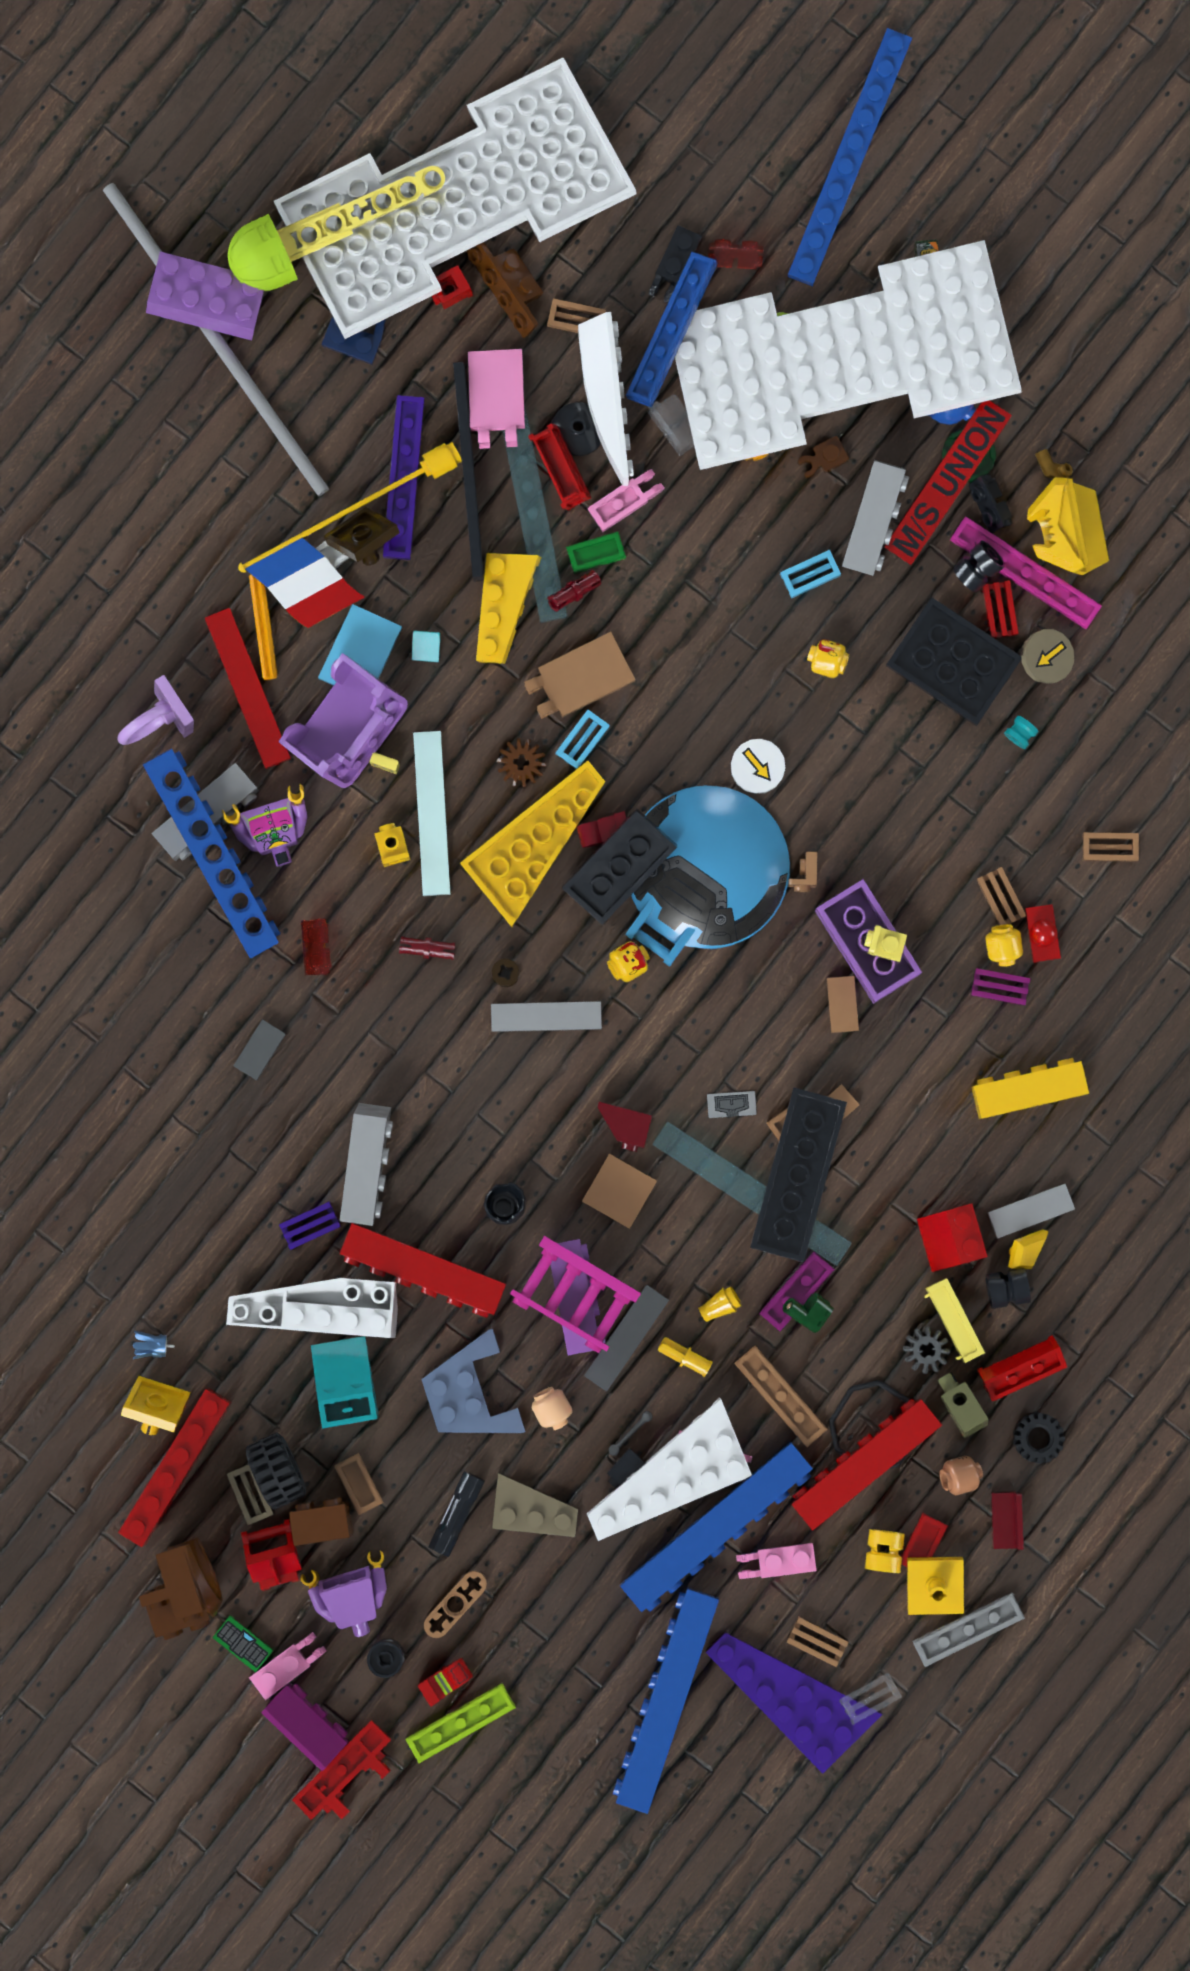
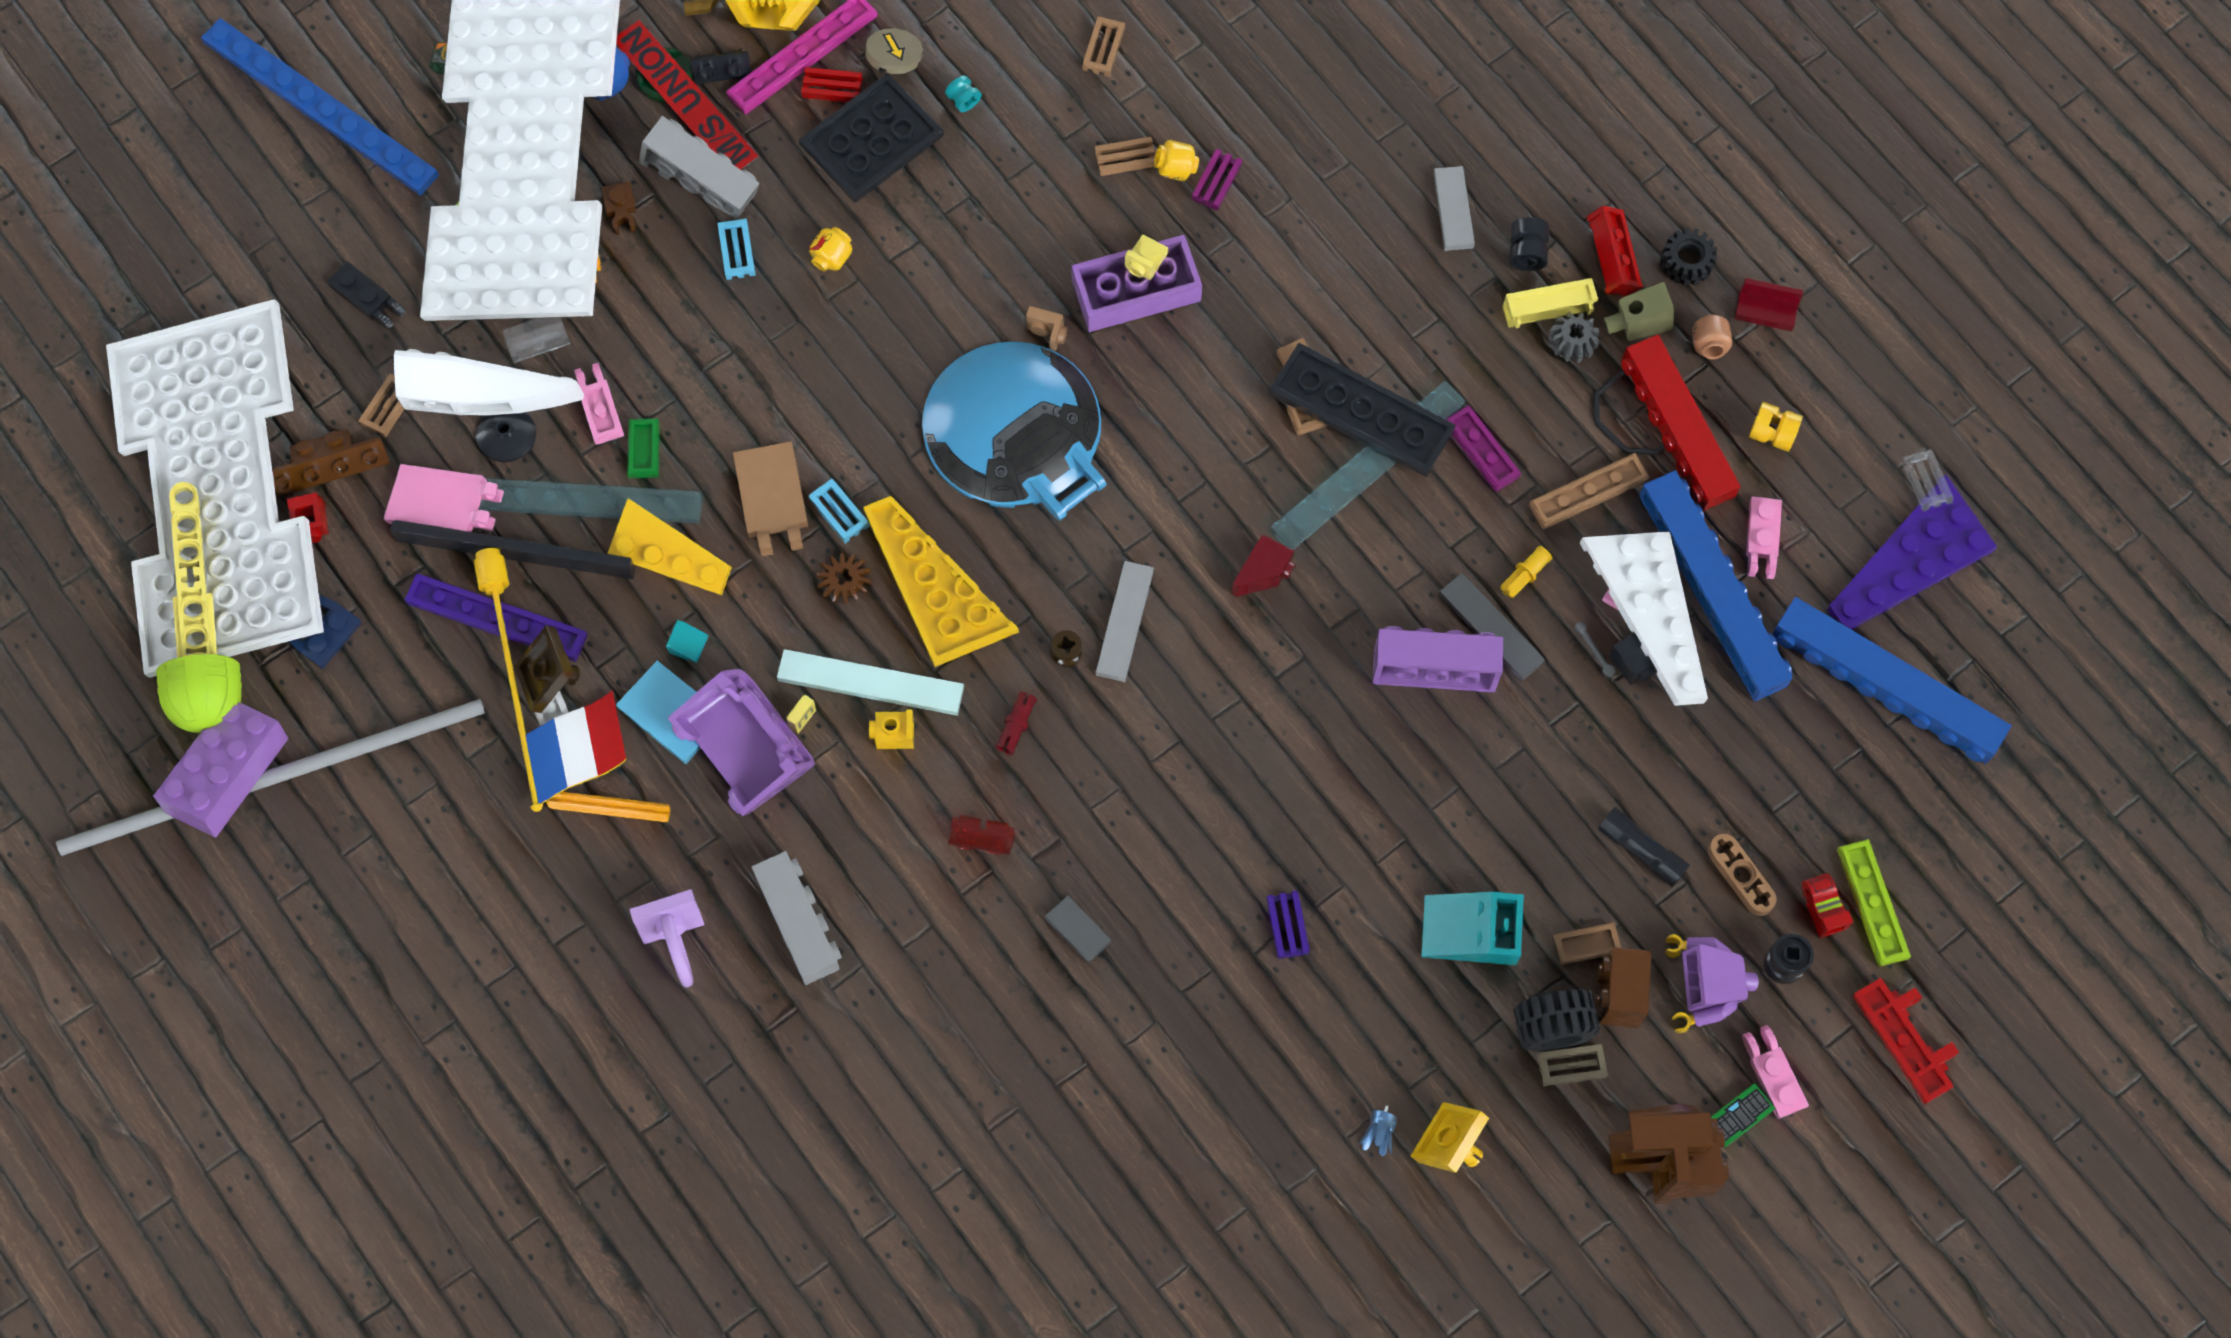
camera: 80 degrees left, 15 degrees down
red brick [118,1388,233,1547] -> none
blue brick [142,748,280,958] -> none
red tile [205,608,291,769] -> none
torso [222,784,308,867] -> none
white wedge [226,1278,398,1338] -> none
red piece [241,1519,302,1591] -> none
magenta slope [261,1683,349,1771] -> none
light grey wedge [340,1103,393,1226] -> none
red brick [340,1223,507,1318] -> none
sand blue wing [421,1329,526,1433] -> none
black hair [484,1182,526,1225] -> none
dark tan wing [492,1473,578,1537] -> none
dark pink fence [510,1236,641,1353] -> none
red container [528,423,592,510] -> none
light nougat head [532,1387,572,1430] -> none
dark red pin [547,570,601,612] -> none
black plate [562,809,677,925] -> none
dark red leg [576,811,627,848] -> none
medium nougat tile [582,1154,657,1229] -> none
yellow head [607,941,650,982] -> none
blue tile [626,252,718,408] -> none
yellow cone [698,1286,742,1322] -> none
sticker [707,1091,757,1118] -> none
clear red hinge [708,239,763,270] -> none
white tile [731,739,785,794] -> none
dark green piece [782,1293,834,1333] -> none
medium nougat tile [786,1616,849,1667] -> none
medium nougat tile [827,976,859,1033] -> none
red tile [901,1512,948,1567] -> none
yellow tile [907,1557,964,1615] -> none
light grey tile [912,1592,1025,1667] -> none
red slope [916,1203,988,1272] -> none
black wheel [953,540,1005,592] -> none
yellow brick [971,1058,1089,1119] -> none
yellow piece [1008,1229,1048,1269] -> none
red tile [1025,904,1061,963] -> none

